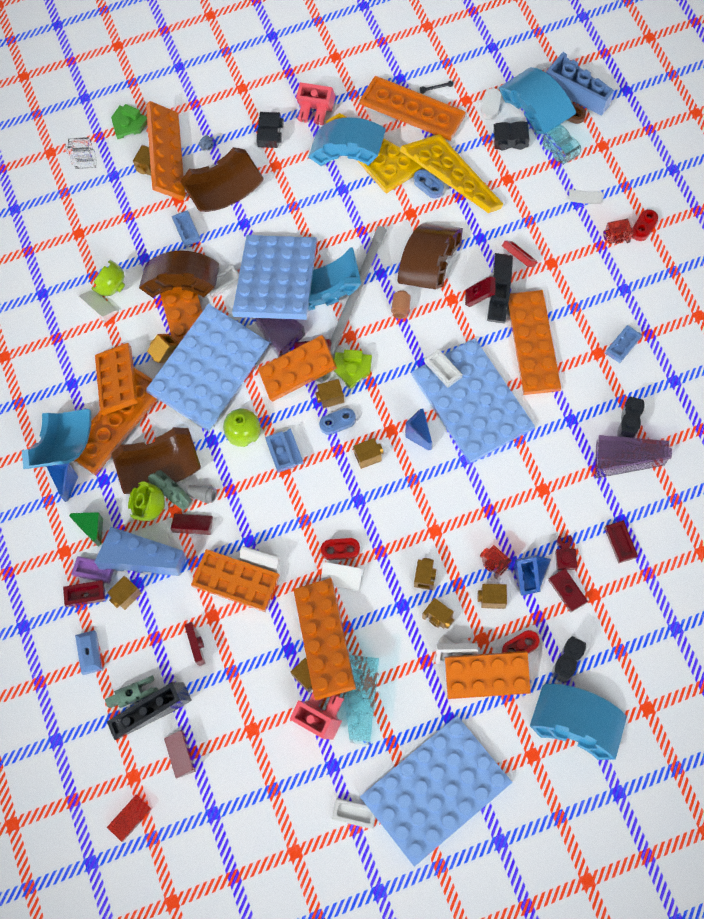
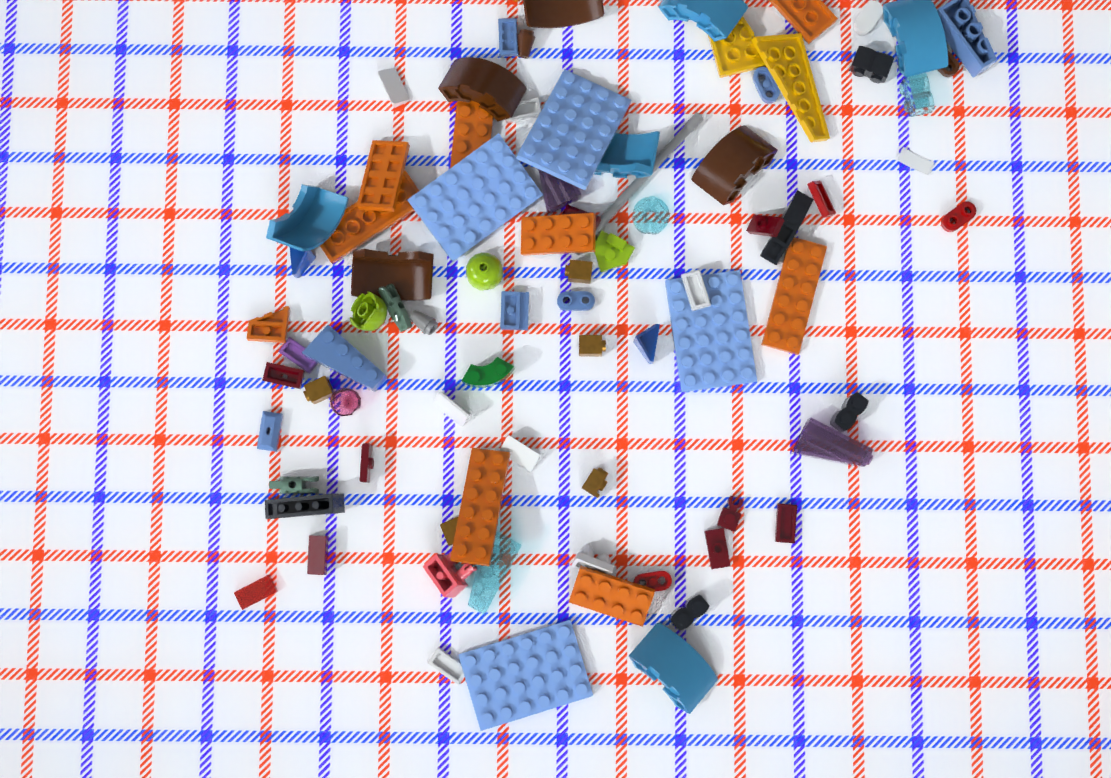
camera: 15 degrees right, 15 degrees up
green slope [69,512,103,547] -> none
lime cylinder [91,259,125,296] -> none
pearl gold brick [147,334,179,363] -> none
dark red slope [170,513,213,535] -> none
orange plate [191,549,280,613] -> none
red plate [321,538,360,561] -> none
nougat brick [391,290,411,319] -> none
pearl gold brick [422,598,455,629] -> none
pearl gold brick [477,584,507,609] -> none
clear red brick [480,545,512,580] -> none
blue slope [513,555,551,596] -> none
clear red brick [603,218,633,244] -> none
medium blue plate [605,325,642,364] -> none
none -> orange wing [246,306,290,343]
none -> clear pink hair [329,387,361,417]
none -> green brick [461,357,515,388]
none -> reddish brown cone [517,29,536,59]
none -> clear light blue plate [632,196,670,235]

